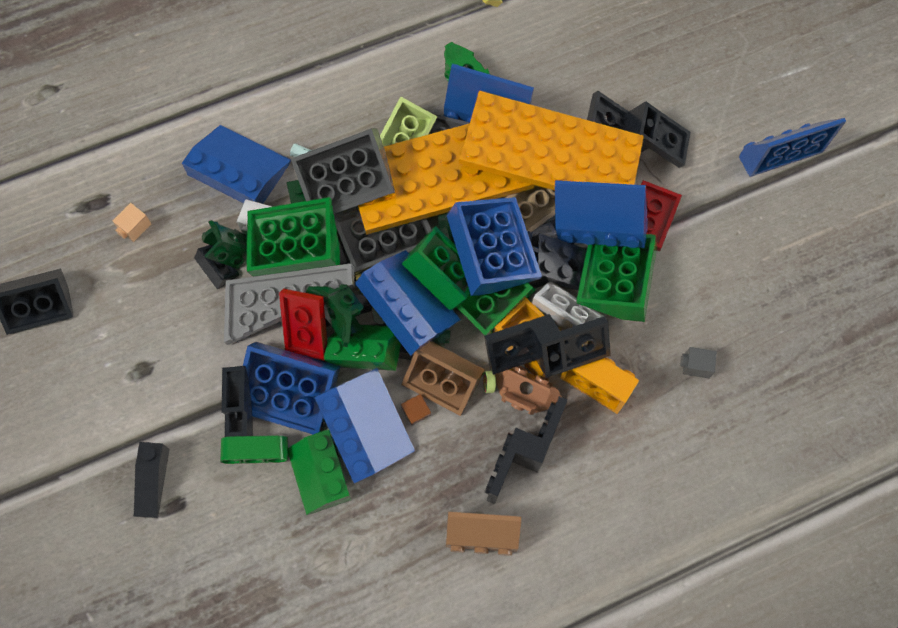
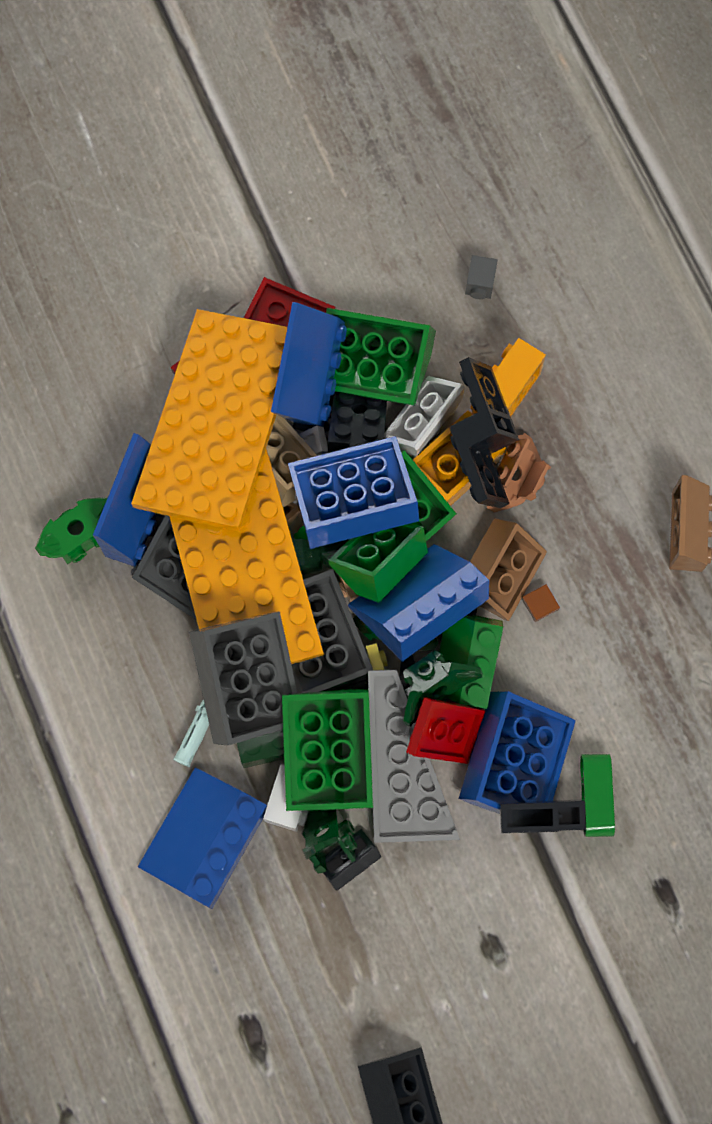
camera: 85 degrees left, 5 degrees up
light nougat brick [113,203,151,242] -> none
black slope [133,442,170,519] -> none
green slope [288,429,351,515] -> none
slope [314,368,415,483] -> none
yellowish green slope [380,97,437,146] -> none
yellowish green tile [483,371,496,393] -> none
black bracket [484,396,568,504] -> none
black bracket [587,91,691,168] -> none
blue slope [739,118,846,177] -> none

